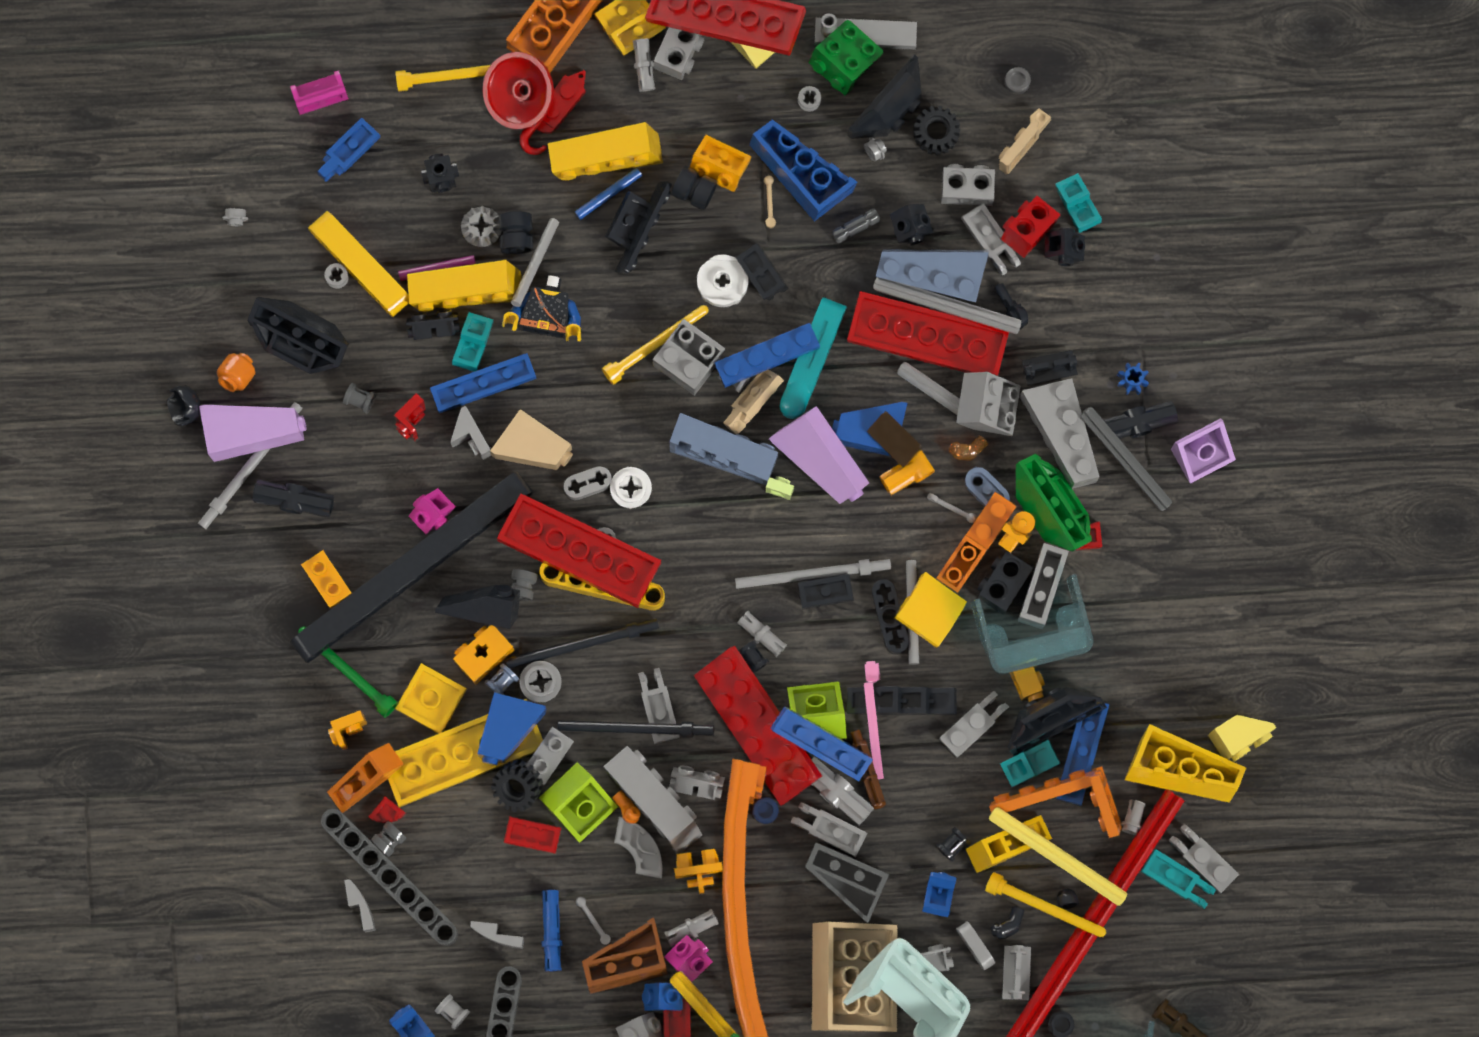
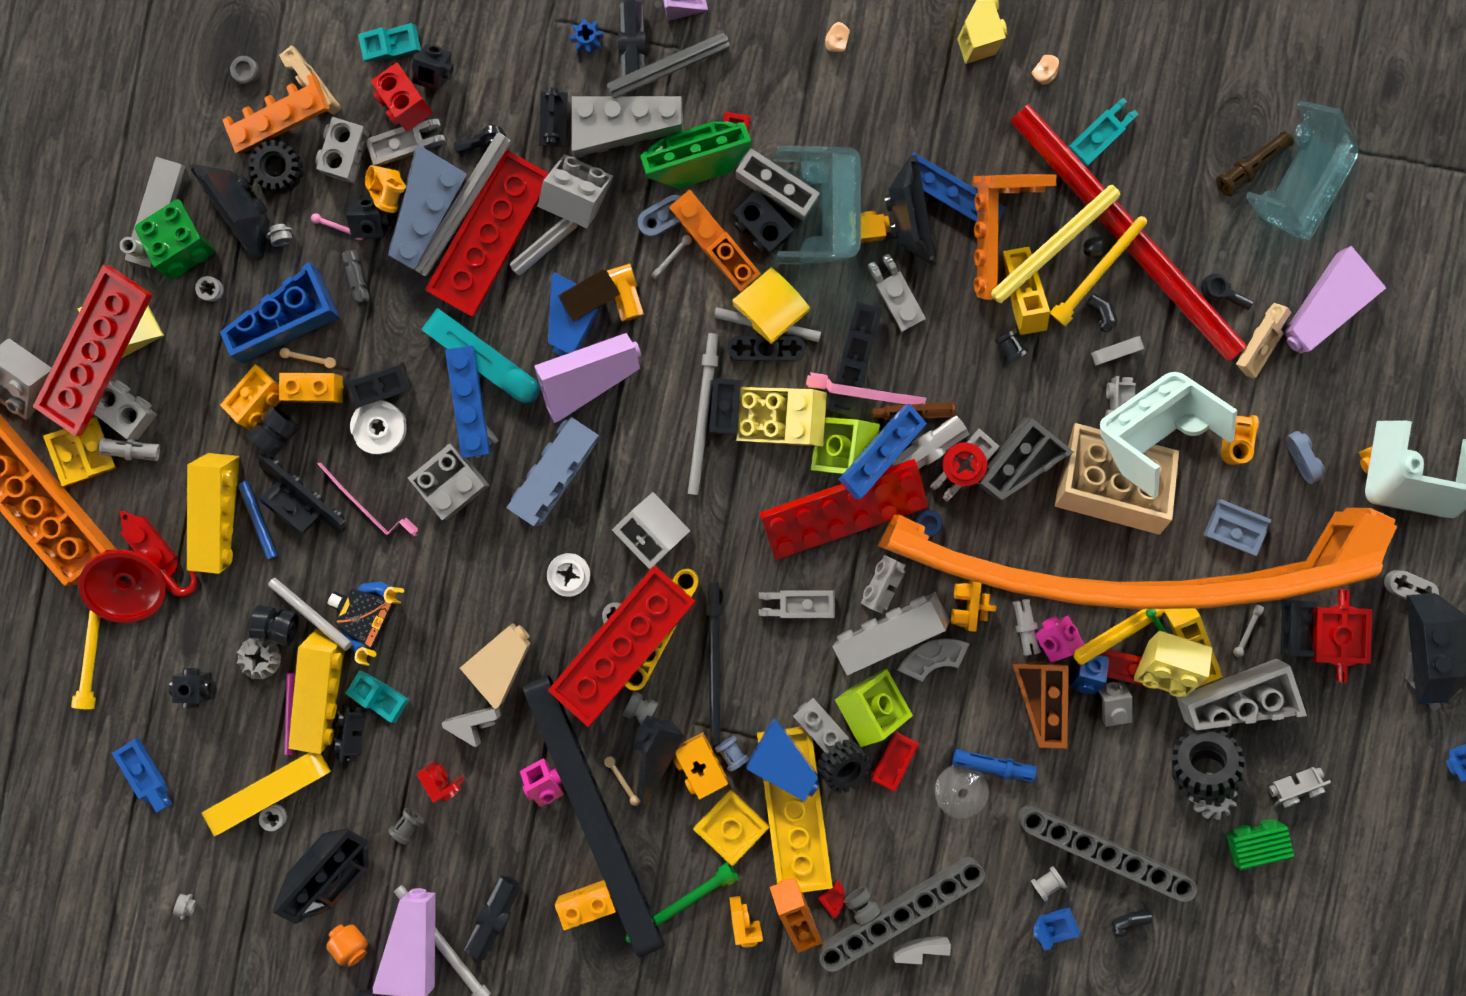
camera: 70 degrees left, 10 degrees up
dark pink hinge [290,71,348,115] -> none
blue plate [430,353,536,413] -> none
light grey slope [470,921,524,949] -> none
light grey gear [520,661,561,703] -> none
black bar [558,720,715,738] -> none
light grey beam [564,466,612,500] -> none
light grey hinge [576,897,611,945] -> none
yellow piece [601,305,709,385] -> none
orange arm [612,790,641,824] -> none
tan hinge [723,370,784,434] -> none
light grey pin [737,611,787,658] -> none
black bush [738,640,770,673] -> none
yellowish green plate [766,476,794,500] -> none
blue bracket [922,872,957,917] -> none
clear orange arm [949,435,988,461] -> none
light orange hips [998,511,1035,553] -> none
teal slope [1000,740,1061,787] -> none
light grey hinge [1002,945,1031,1000] -> none
light grey pin [1121,800,1146,835] -> none
yellow wedge [1125,724,1246,802] -> none
light grey hinge [1169,824,1239,894] -> none
none -> orange hinge [223,73,330,154]
none -> light orange brick [279,373,343,403]
none -> bright pink hinge [311,213,364,240]
none -> bright pink piece [317,463,419,536]
none -> light orange piece [365,165,406,213]
none -> tan hinge [604,756,640,806]
none -> light grey slope [612,492,690,569]
none -> light yellow slope [736,387,827,446]
none -> light nougat piece [825,22,850,52]
none -> clear dish [934,766,989,818]
none -> red gear [943,443,987,487]
none -> light nougat piece [1032,55,1059,85]

